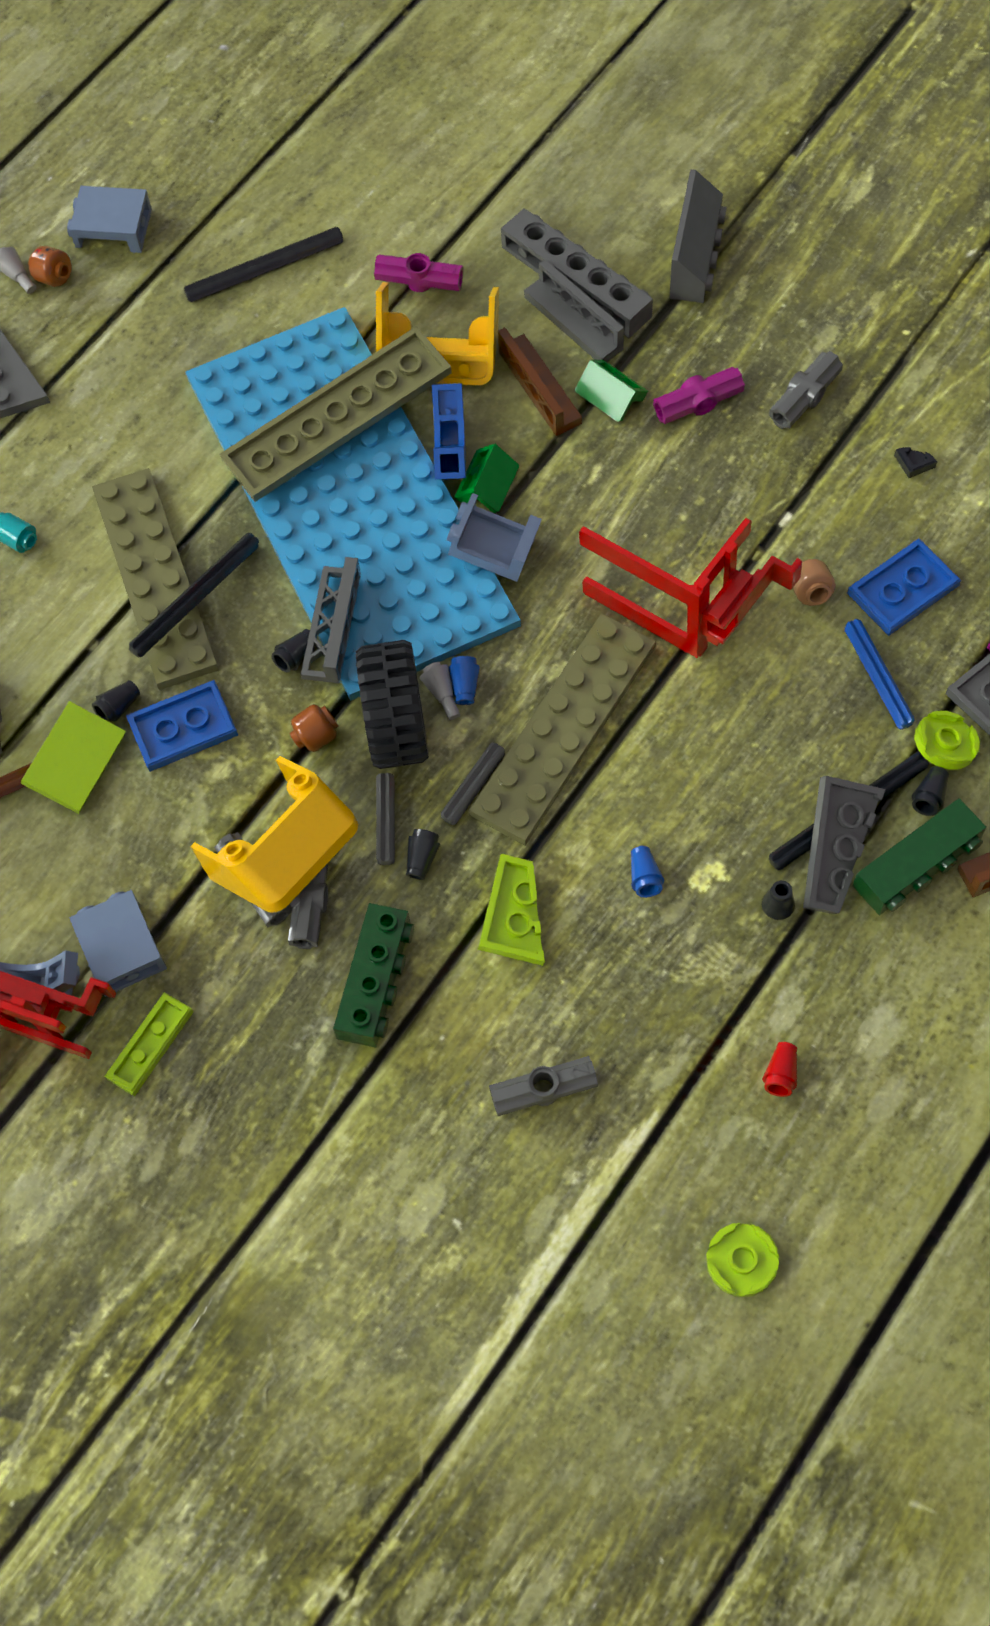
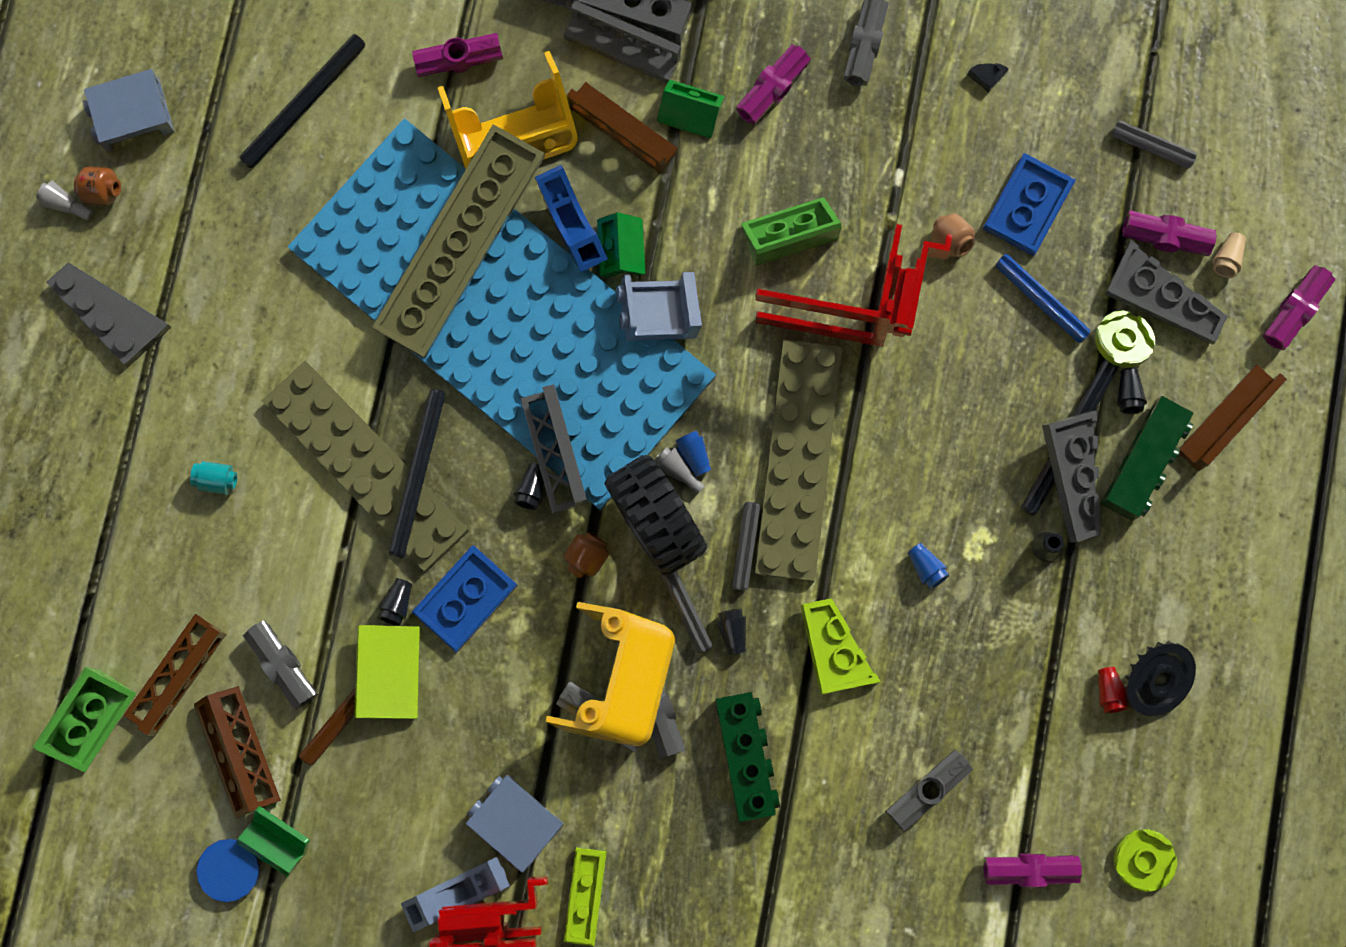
camera: 30 degrees left, 15 degrees up
none -> bright green slope [741,197,842,266]
none -> magenta piece [983,854,1082,887]
none -> black gear [1123,640,1196,716]

